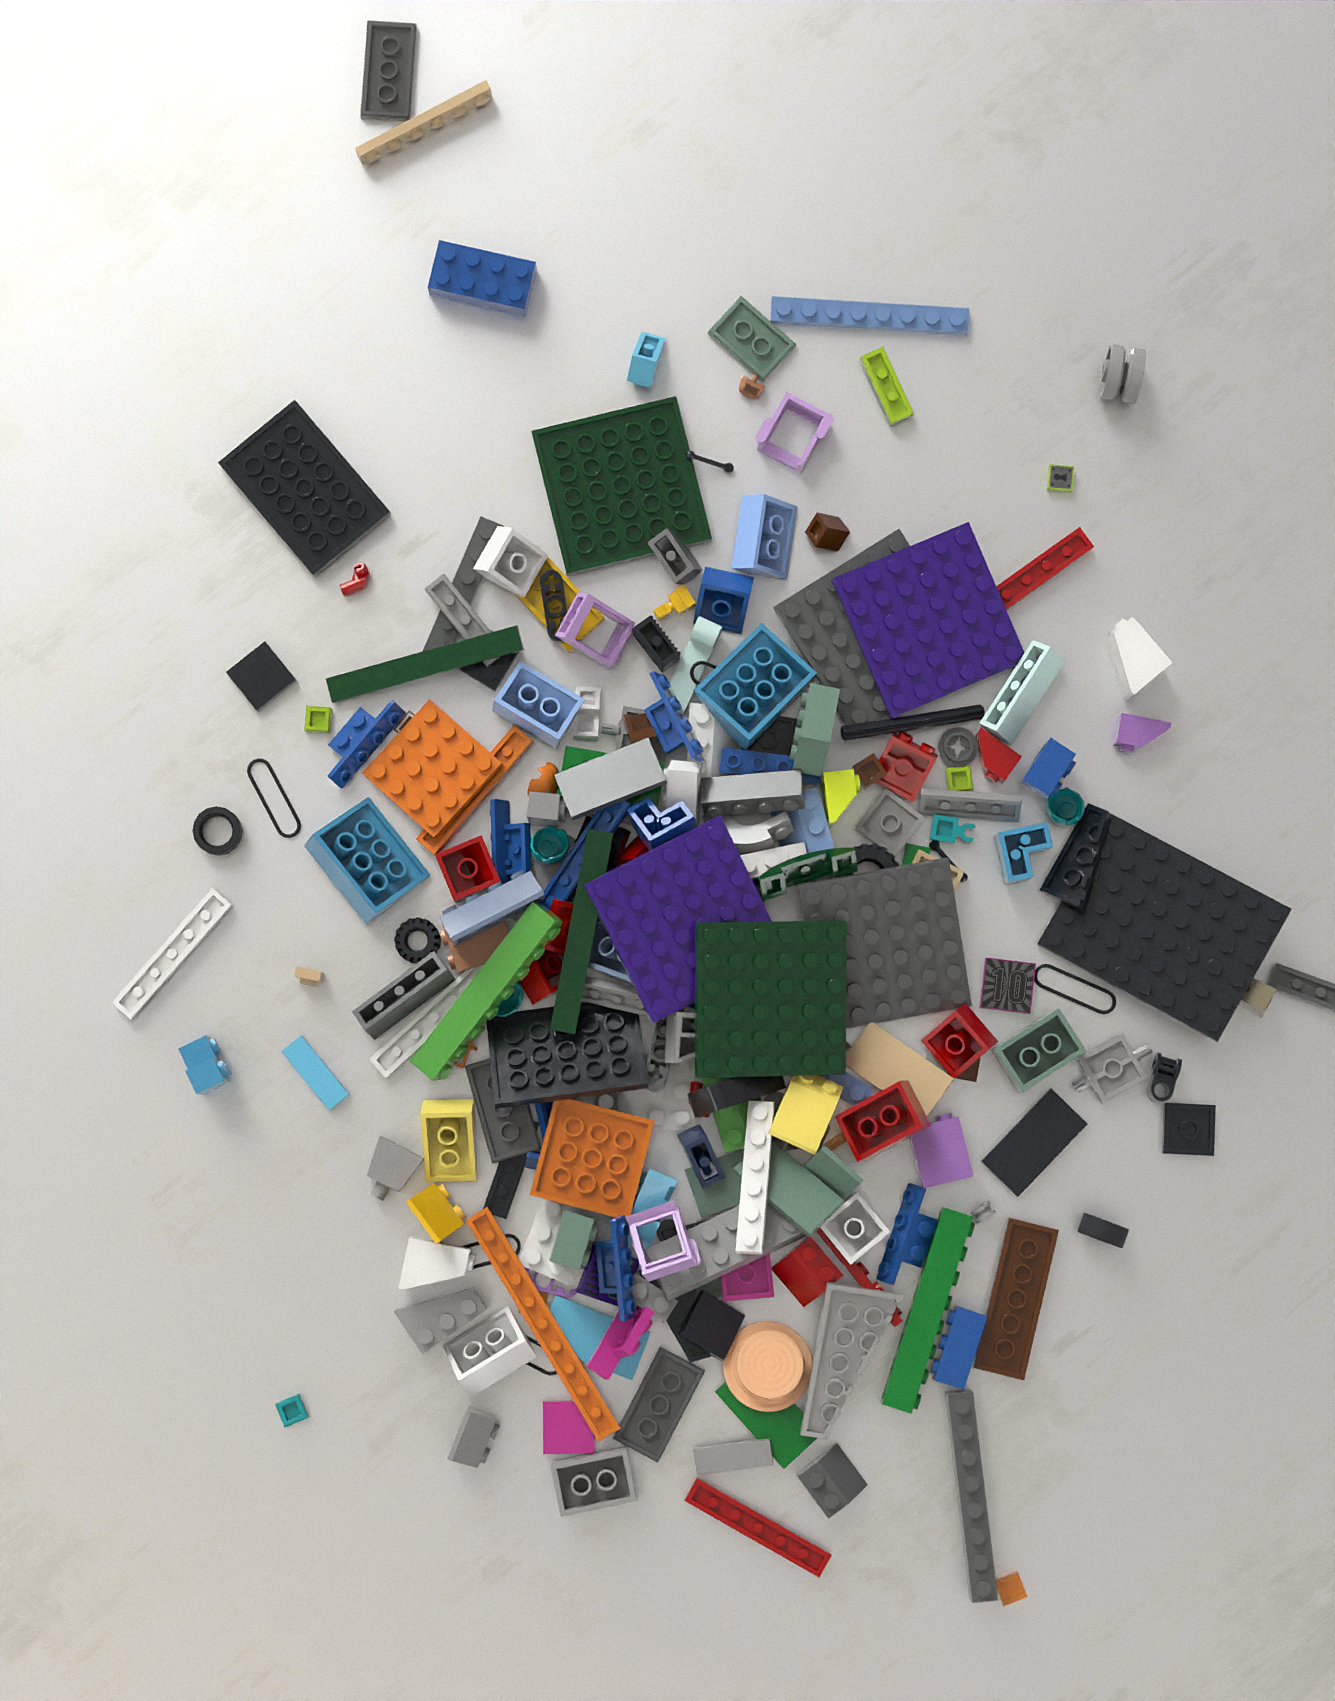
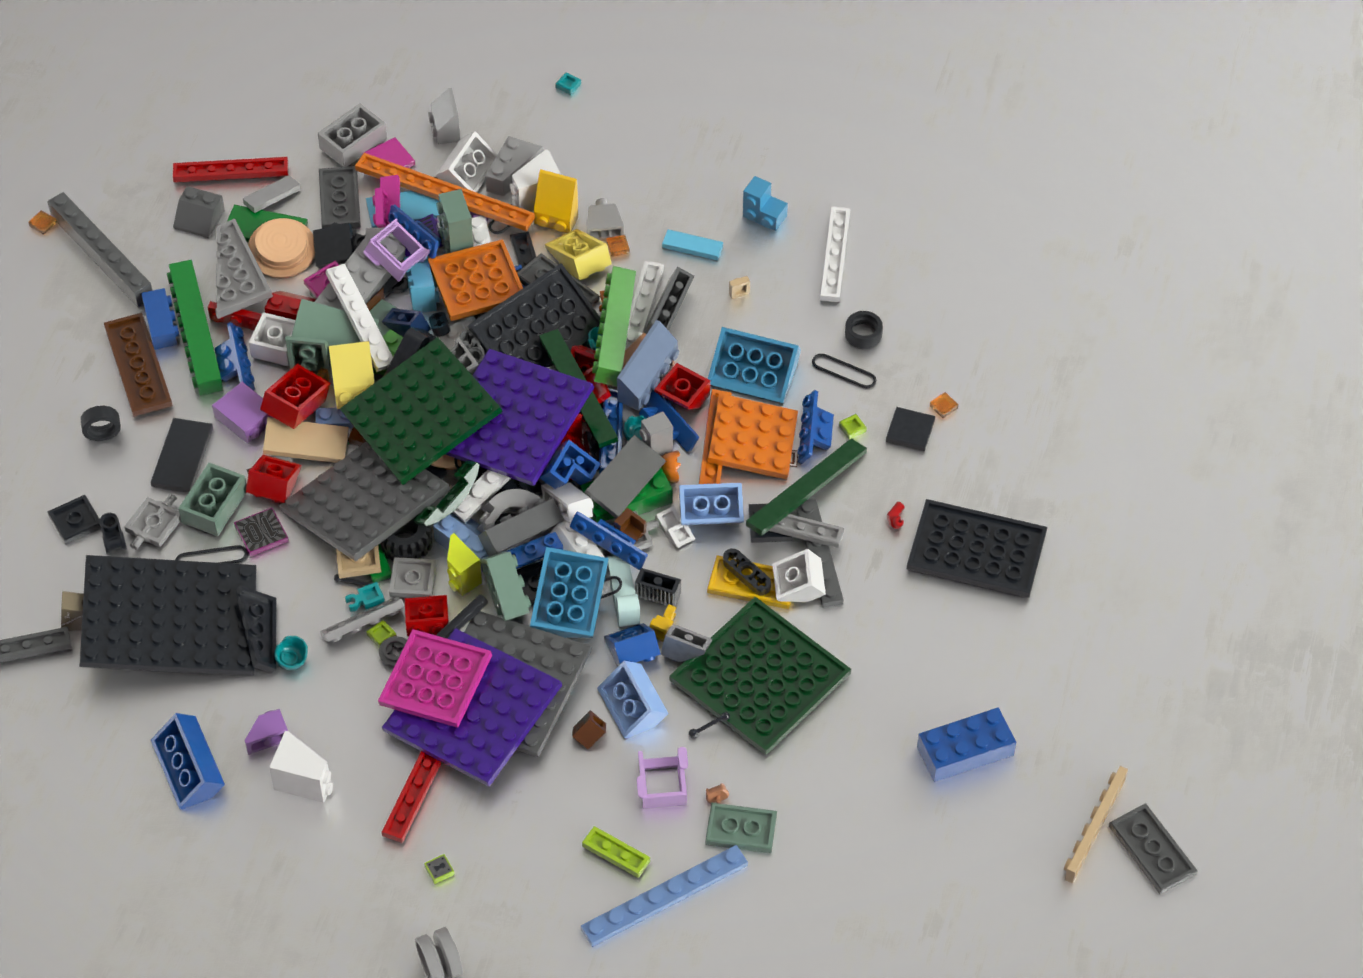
camera: 150 degrees right, 30 degrees down
black tyre [394,917,441,964] -> none
lavender window [555,592,635,667] -> none
medium azure slope [627,332,665,387] -> none
reddish brown panel [852,753,887,790] -> none
light grey bush [970,1201,996,1224] -> none
red slope [976,728,1022,784] -> none
light aqua brick [979,640,1065,745] -> none
dark azure brick [995,822,1053,884] -> none
blue brick [1020,738,1076,799] -> none
none -> blue slope [151,713,225,810]
none -> dark pink plate [378,629,492,728]
none -> black beam [429,312,451,337]
none -> clear orange tile [606,235,630,257]
none -> clear orange tile [930,392,958,418]

